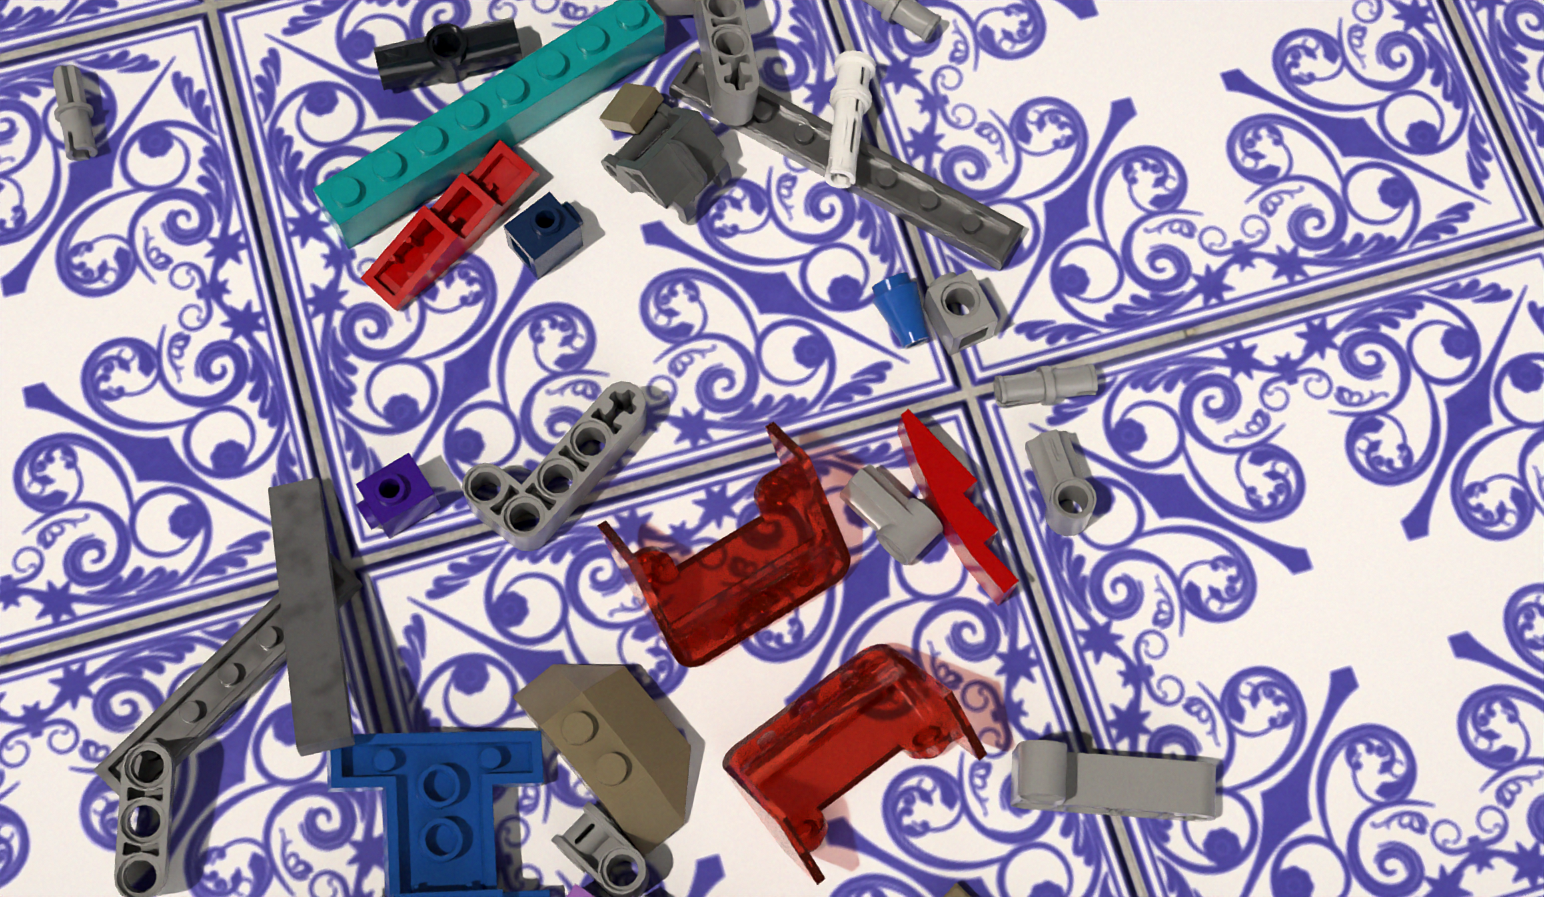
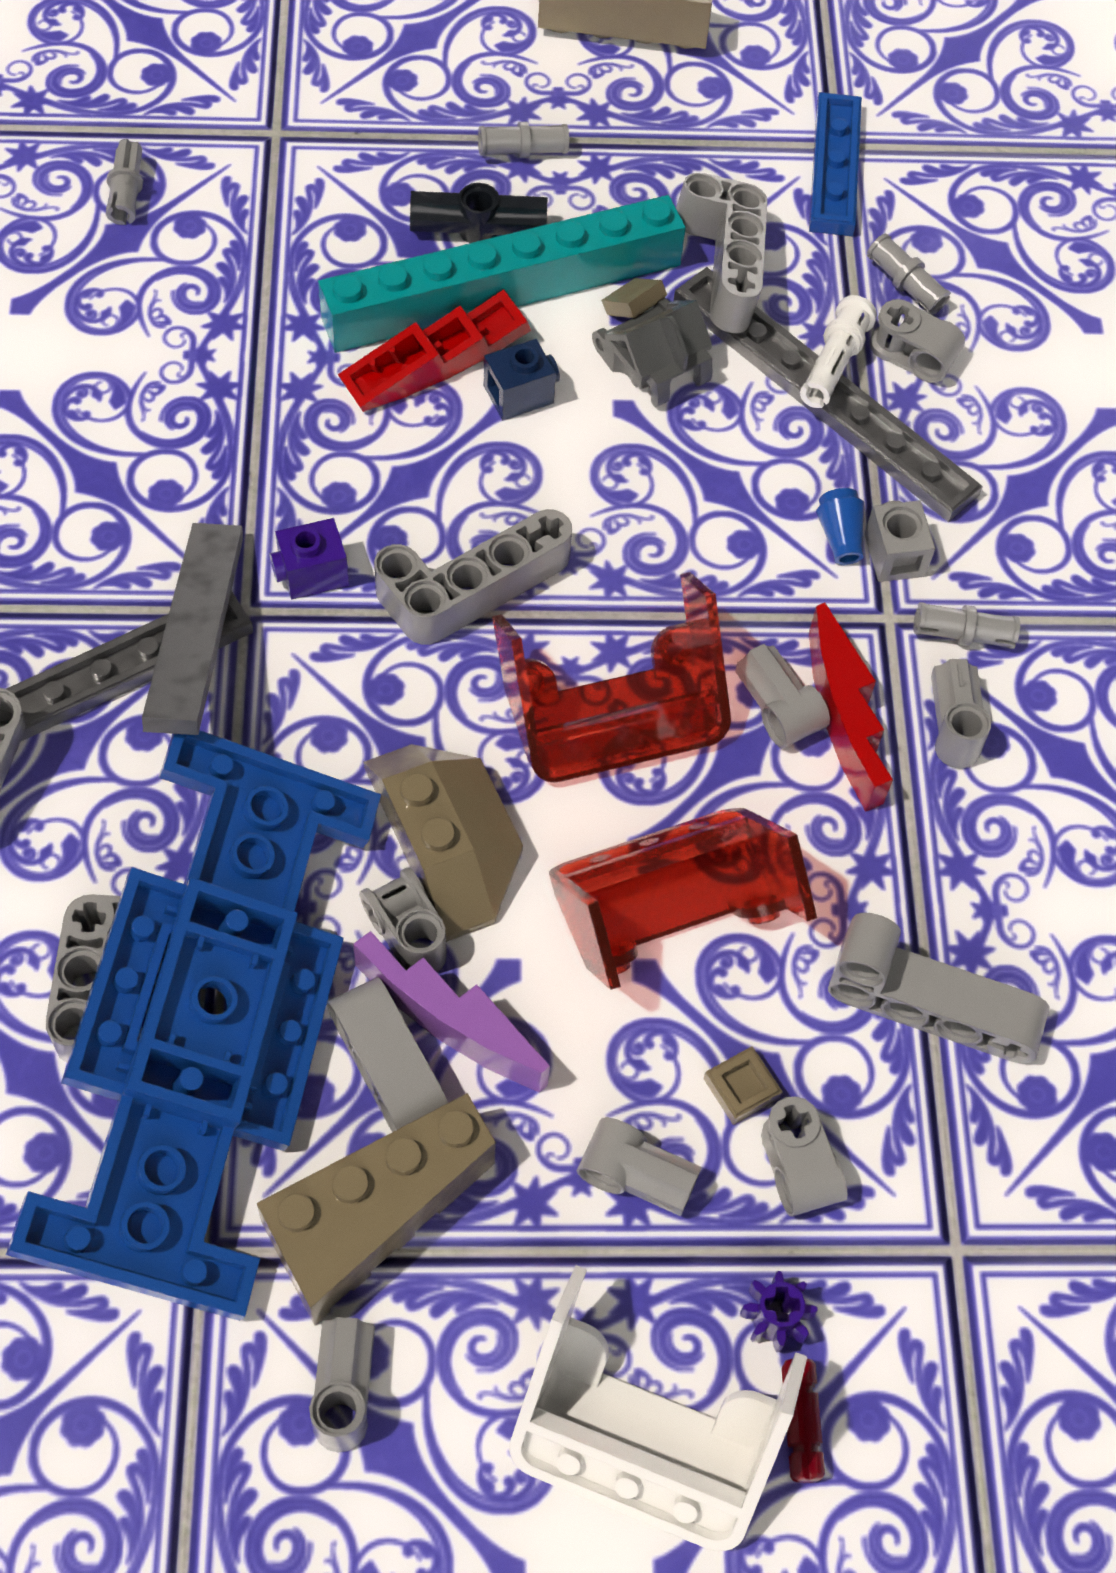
camera: 15 degrees right, 10 degrees down
none -> light grey piece [870,299,965,383]

